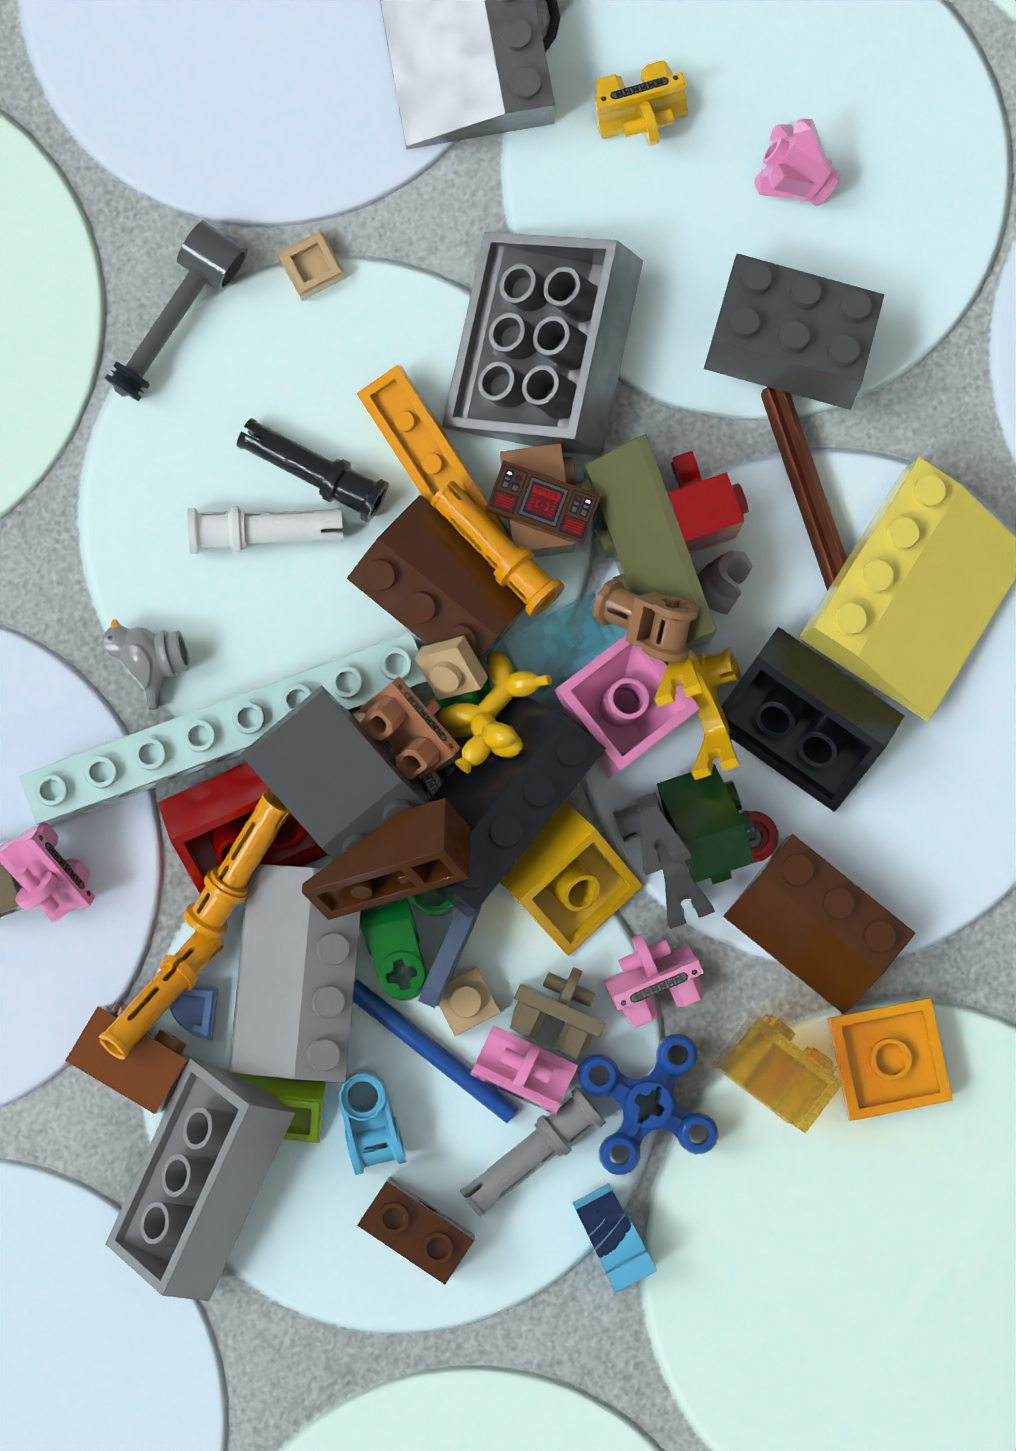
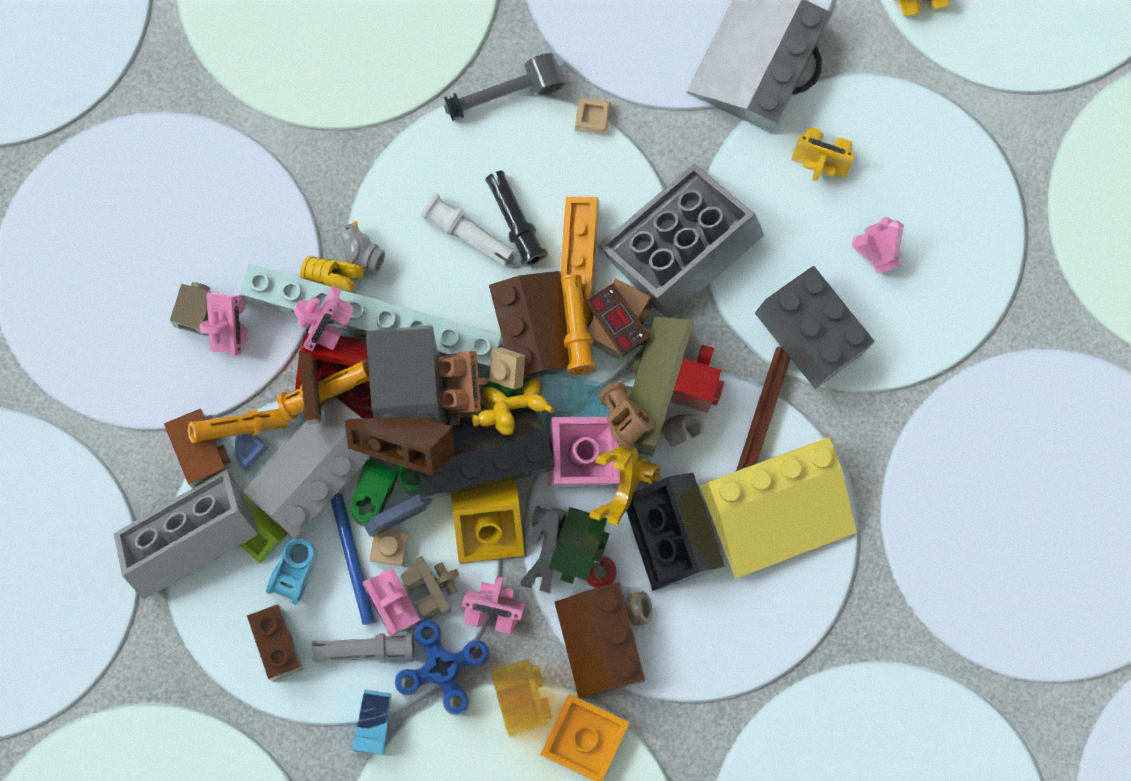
camera: 35 degrees right, 5 degrees down
none -> bright pink hips [294,286,354,351]
none -> reddish brown tile [299,353,322,425]
none -> yellow hinge [300,256,364,292]
none -> dark tan tile [626,591,652,626]

